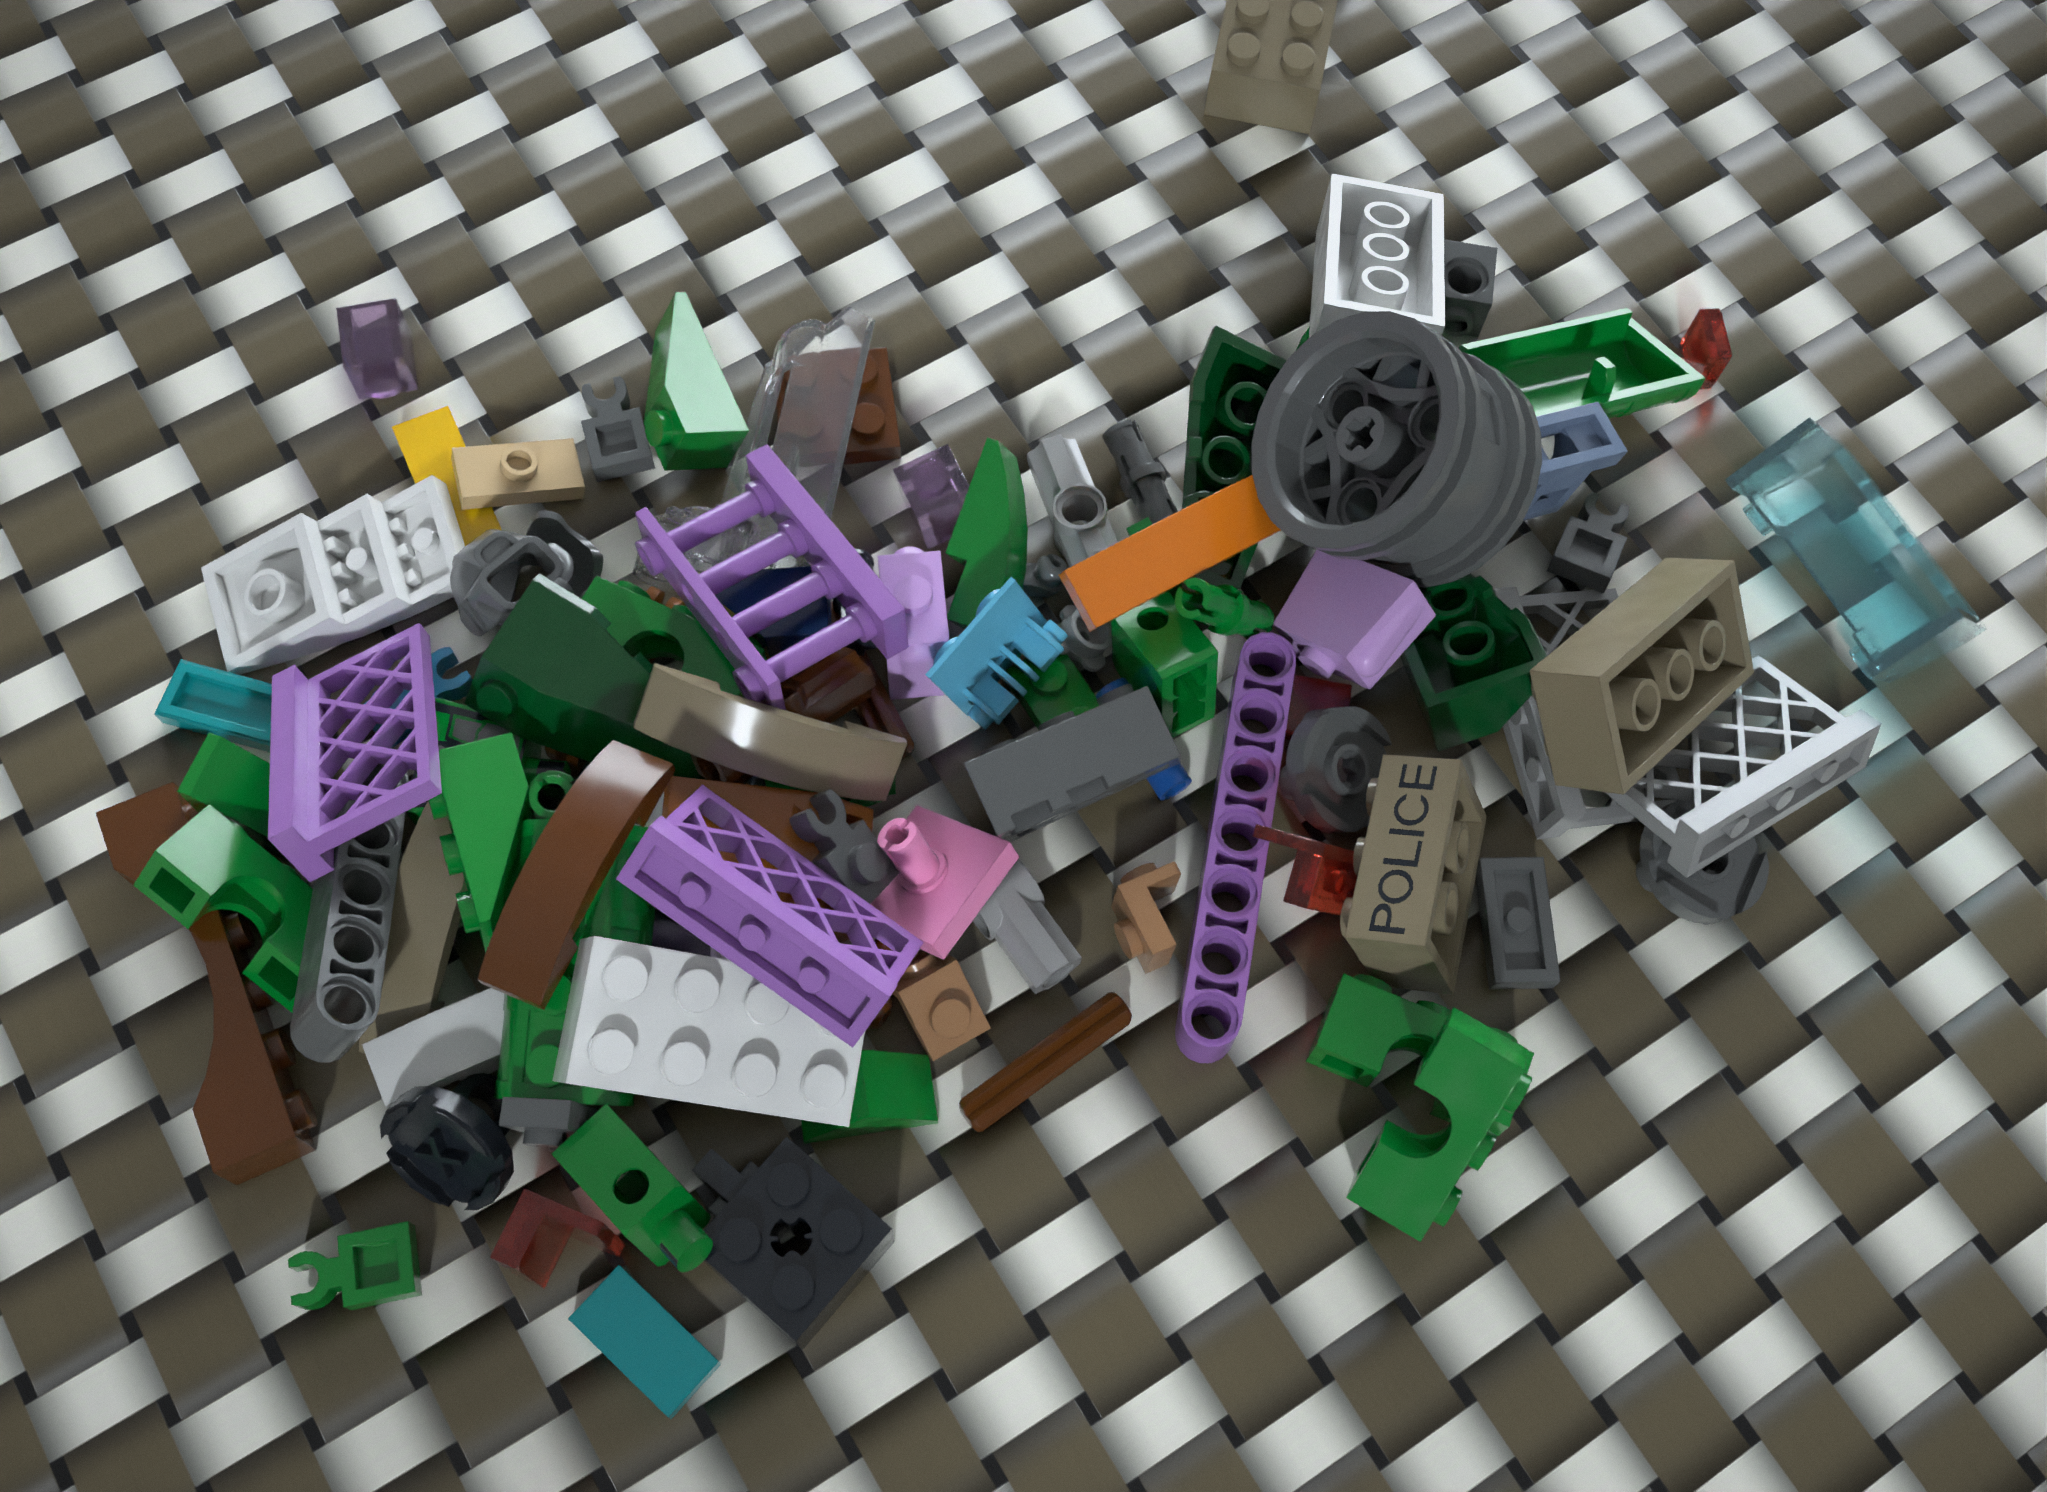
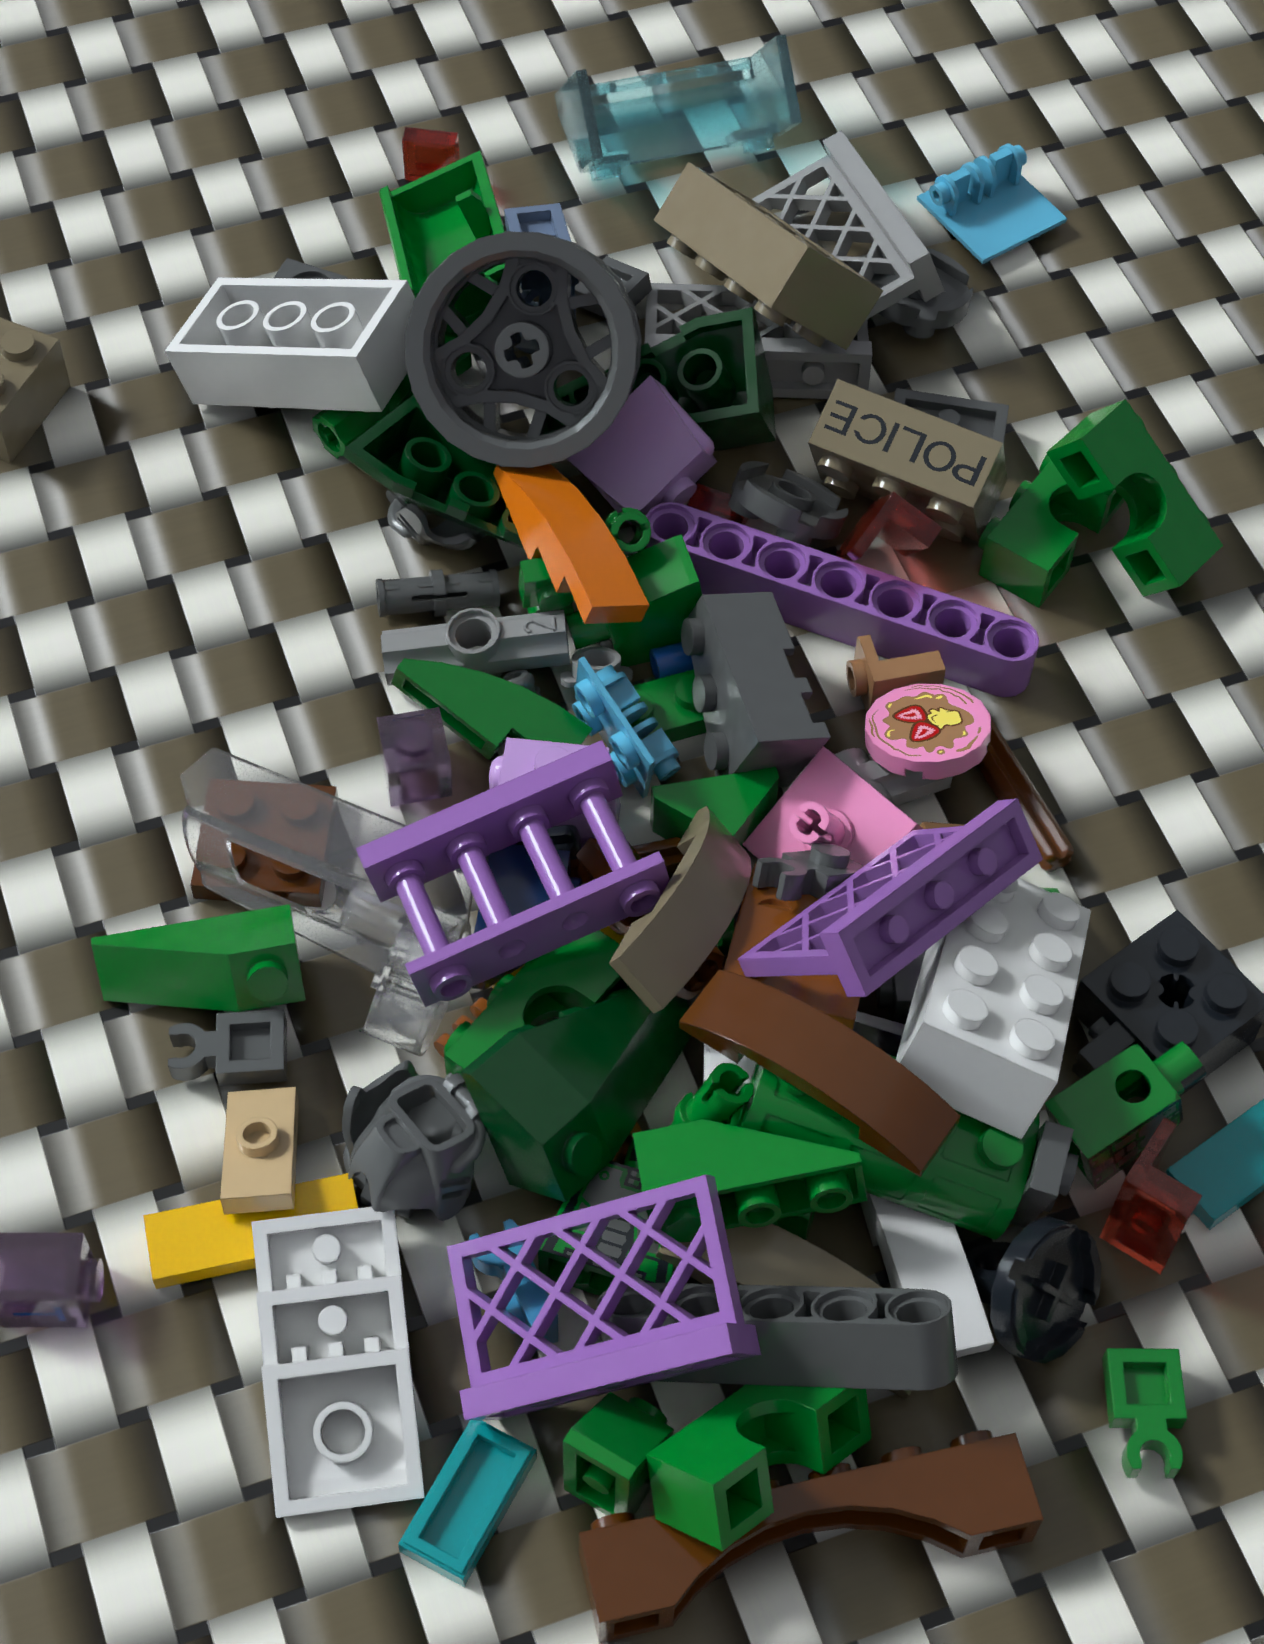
camera: 75 degrees left, 10 degrees down
none -> green slope [650,767,779,851]
none -> tile [865,684,991,780]
none -> medium azure hinge [917,144,1067,264]

